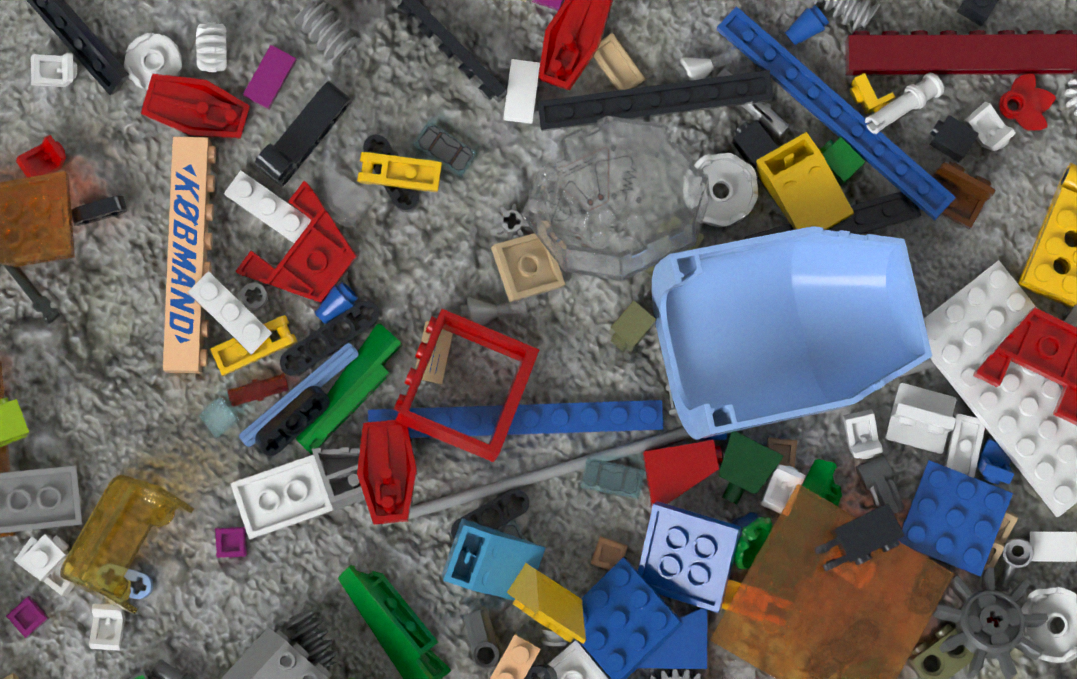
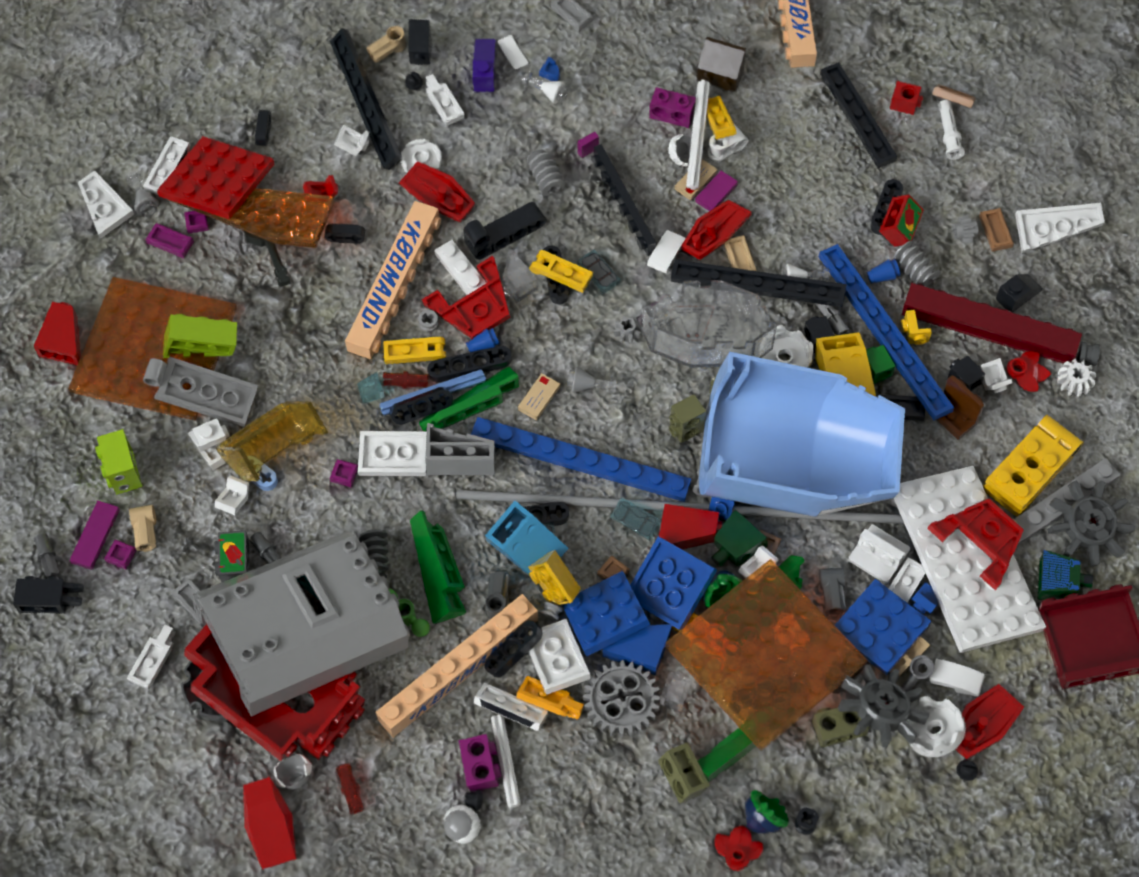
camera: 20 degrees right, 20 degrees down
magenta tile [6,596,49,638] -> none
white plate [187,271,272,355] -> none
white gear [196,22,227,72] -> none
magenta tile [243,45,297,110] -> none
red piece [357,420,417,525] -> none
red window [393,309,540,462] -> none
tan plate [491,230,566,302] -> none
black hinge [814,503,905,571] -> none
white bracket [843,409,883,459] -> none
white pin [865,73,944,134] -> none

